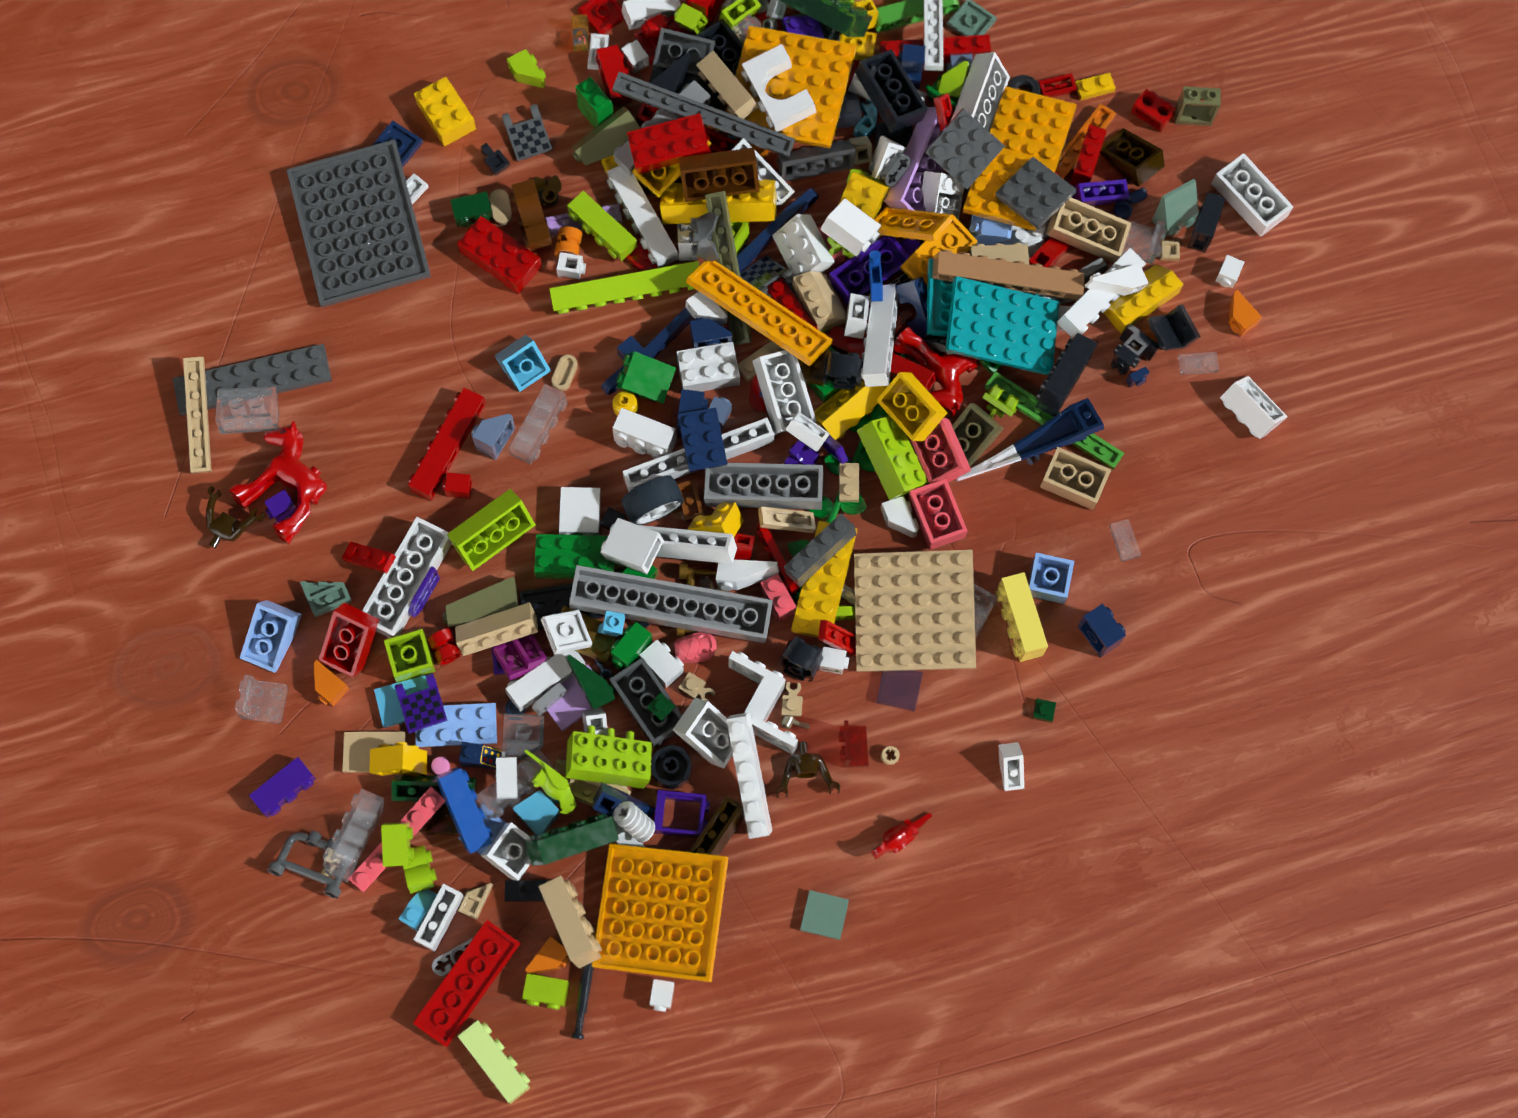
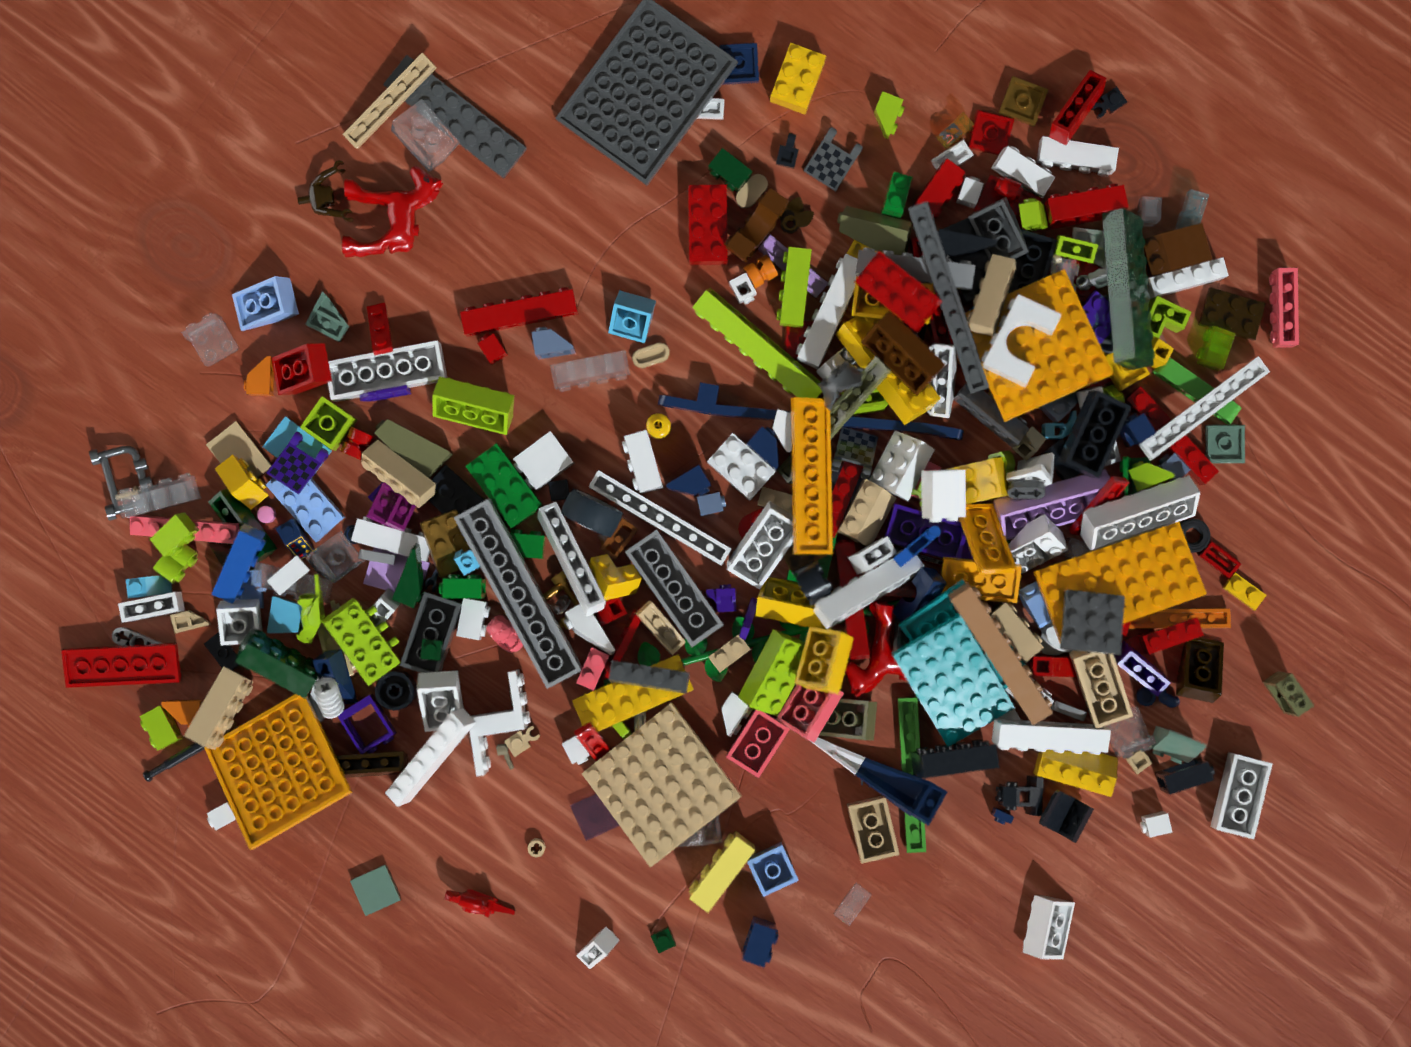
camera: 60 degrees right, 15 degrees up
dark purple brick [249,757,316,817] -> none
dark purple brick [265,489,296,521] -> none
yellowish green brick [458,1020,530,1104] -> none
white tile [541,609,592,655] -> none
white brick [601,518,664,575] -> none
green brick [616,351,676,404] -> none
dark blue plate [677,407,728,472] -> none
tan plate [678,672,715,703] -> none
dark brown piece [776,741,840,799] -> none
black brick [777,637,823,682] -> none
white slope [786,412,829,451] -> none
clear red bracket [839,720,869,768] -> none
dark grey plate [925,108,1005,189] -> none
lime hips [982,384,1019,418] -> none
white slope [1085,263,1148,296] -> none
red brick [1131,88,1176,133] -> none
clear plate [1178,352,1219,375] -> none
orange slope [1229,290,1262,337] -> none

